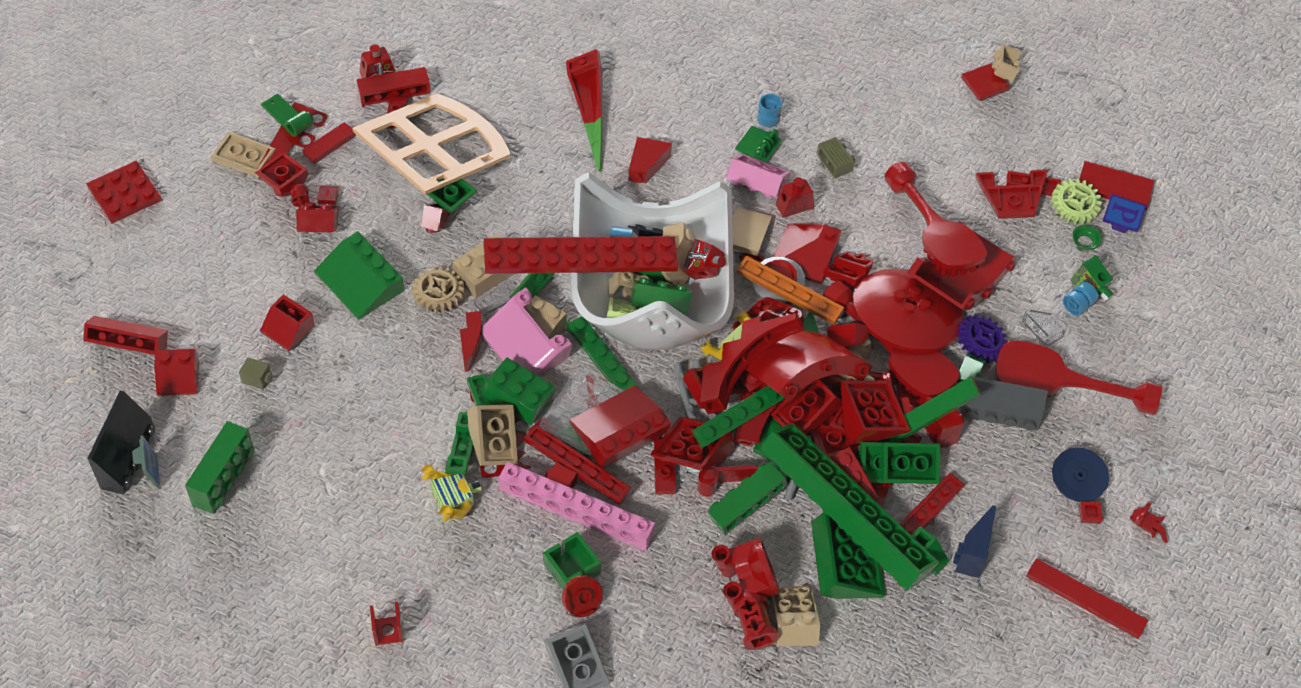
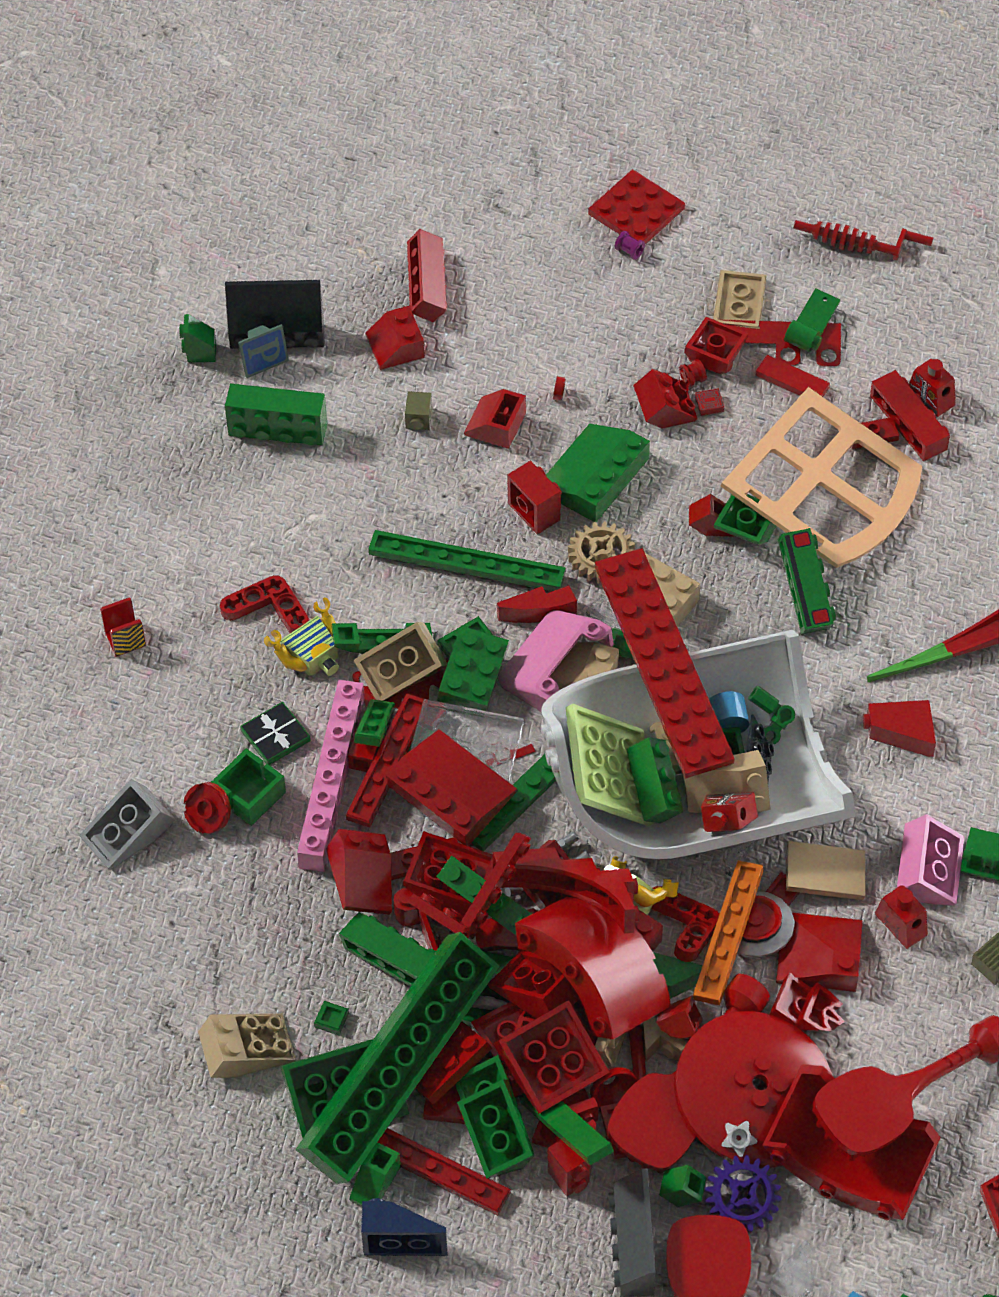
camera: 80 degrees right, 0 degrees up
red piece [711,538,780,650] -> none
none -> green slope [179,314,217,363]
none -> red beam [220,575,309,633]
none -> black tile [240,702,311,765]
none -> green tile [314,1001,349,1035]
none -> red slope [326,829,392,915]
none -> green tile [354,699,395,747]
none -> green plate [368,530,566,591]
none -> red bracket [408,832,531,939]
none -> red brick [507,460,561,535]
none -> red tile [553,376,566,401]
none -> magenta bush [614,231,645,260]
none -> white plate [722,1121,757,1157]
none -> green bar [748,686,795,744]
none -> green brick [778,528,836,635]
none -> red piece [793,220,934,261]

